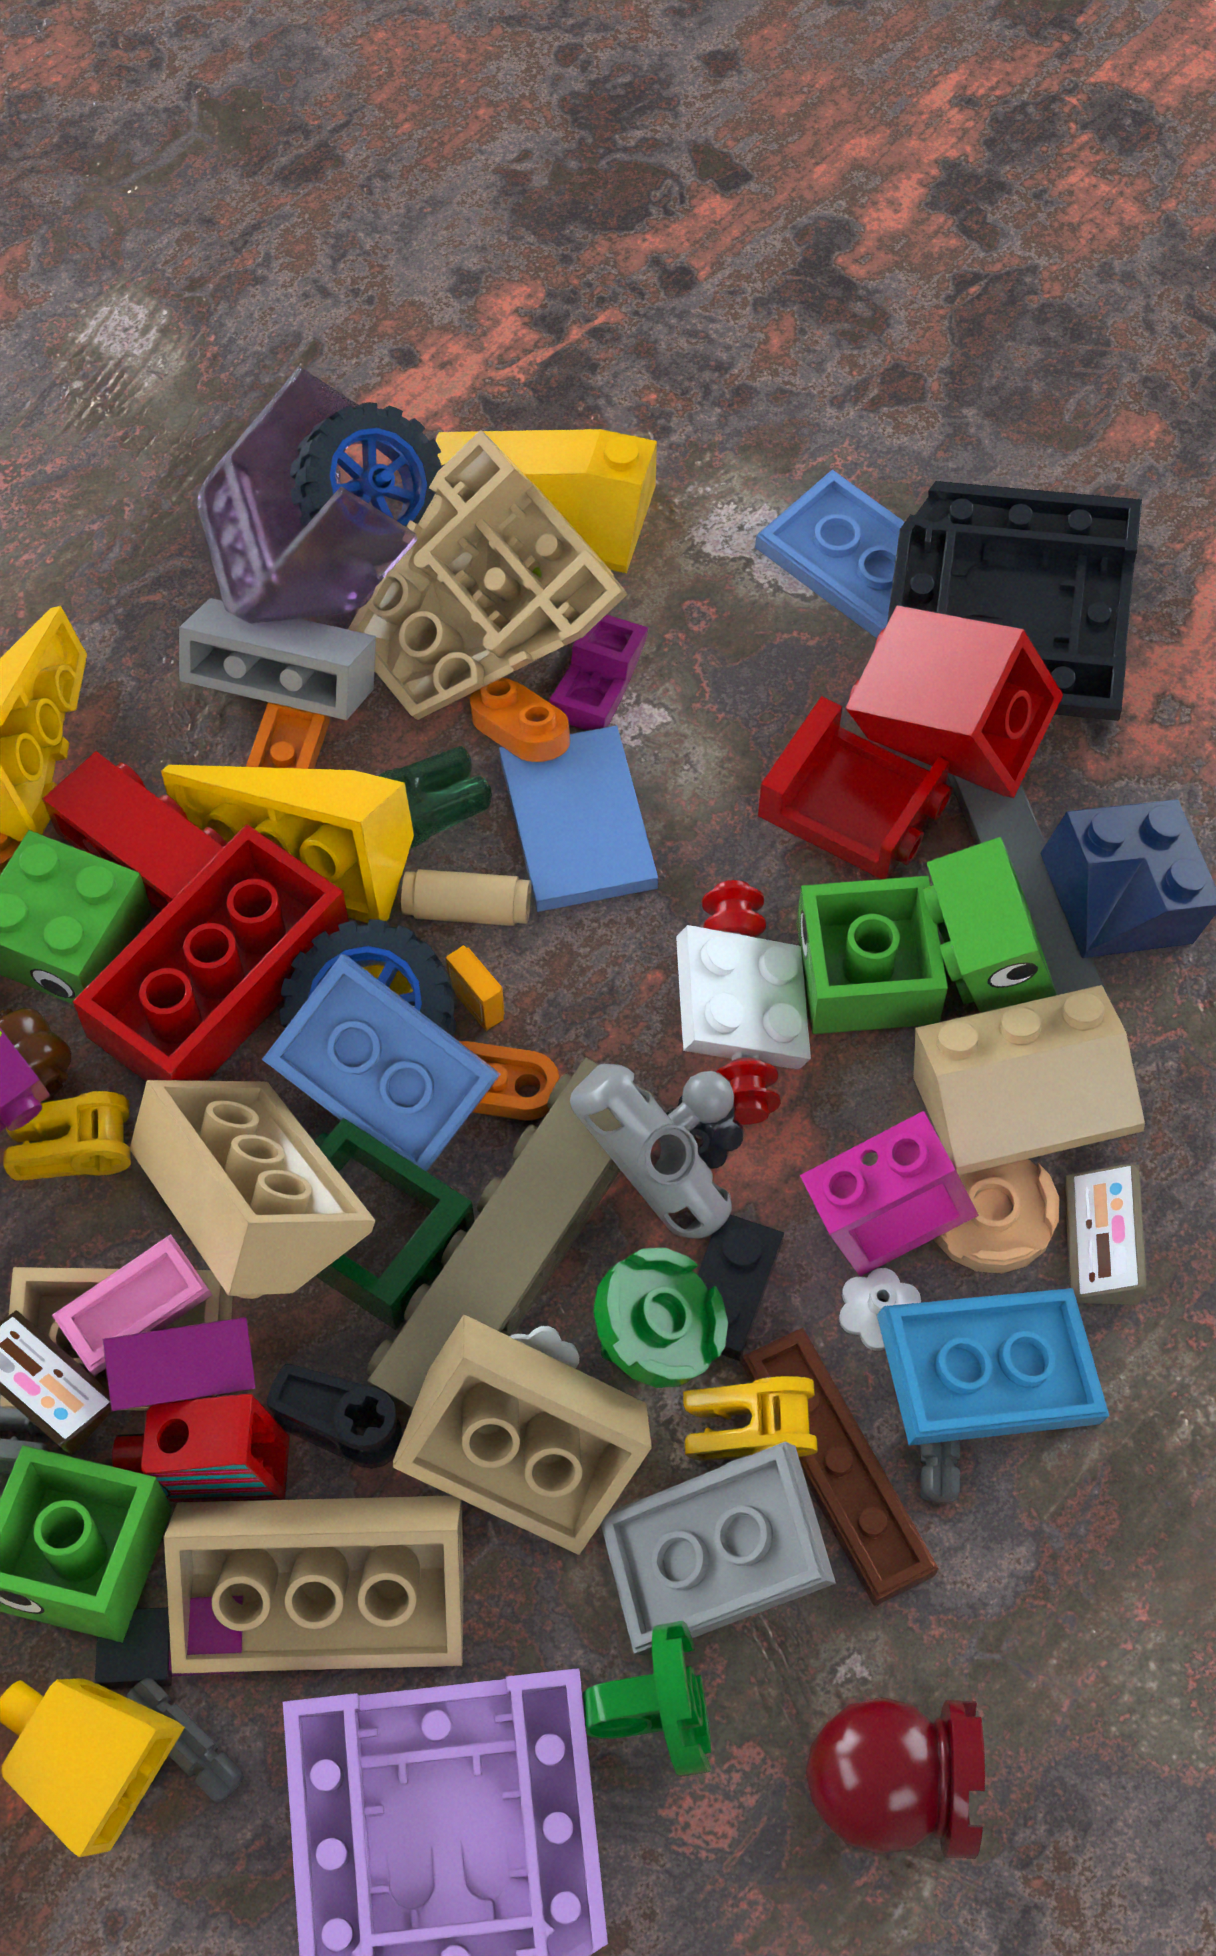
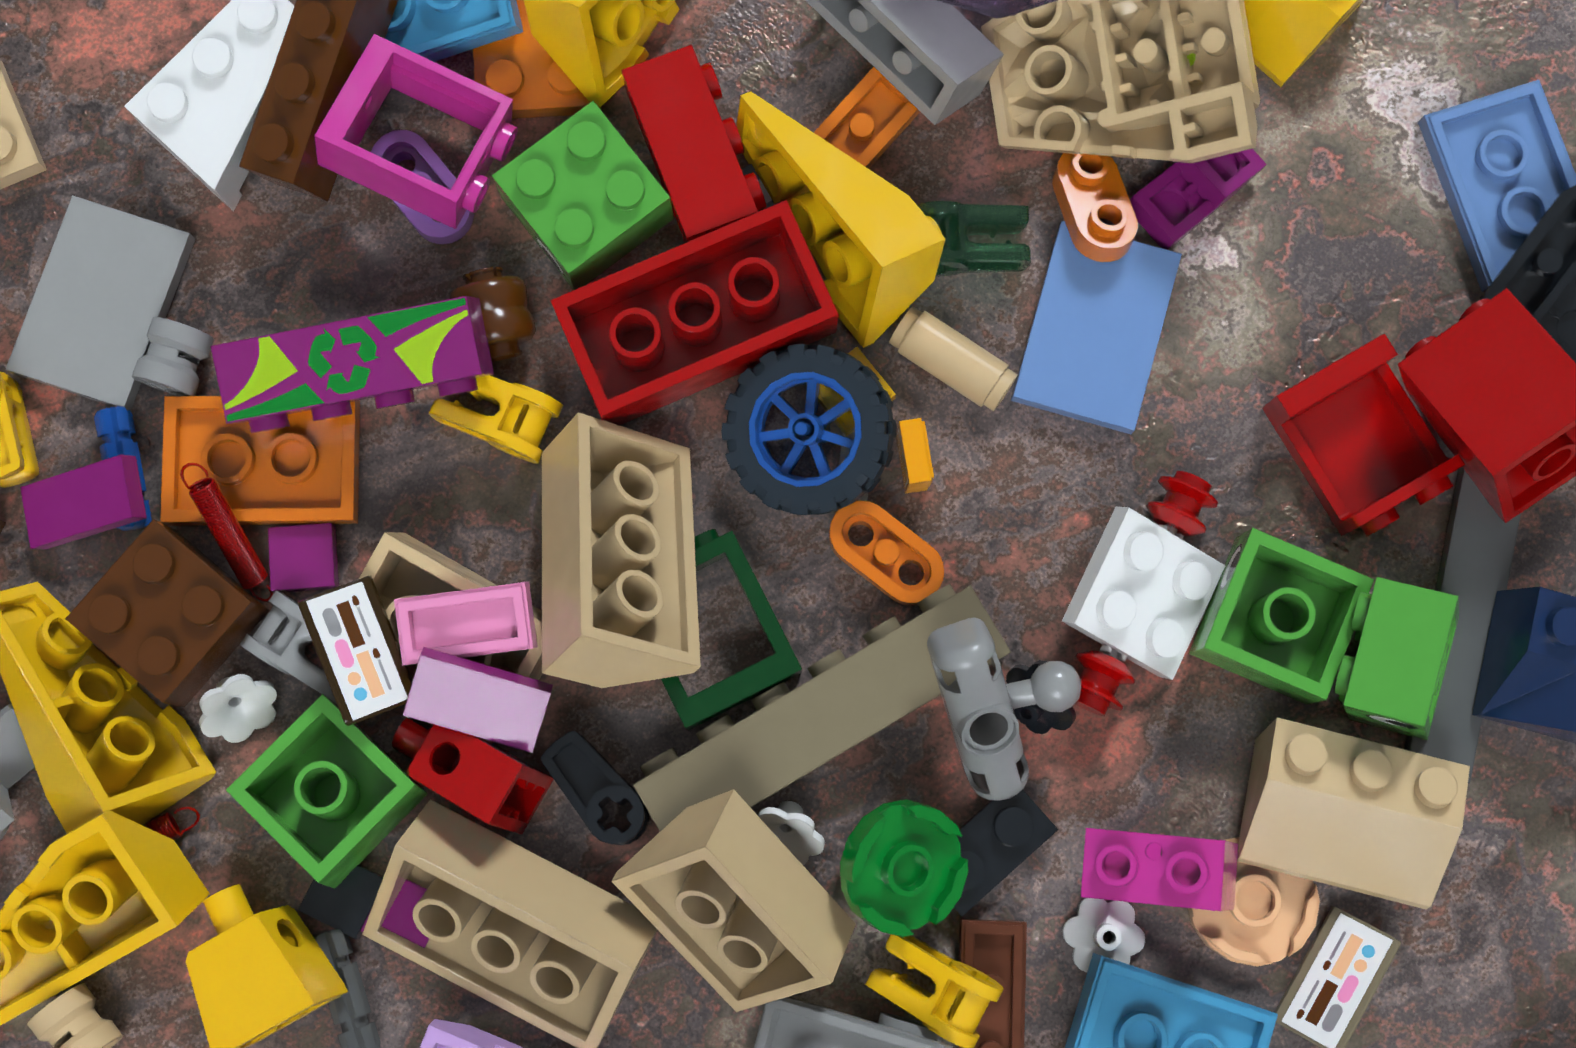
camera: 25 degrees right, 20 degrees up
medium blue tile [262,954,501,1172] -> none

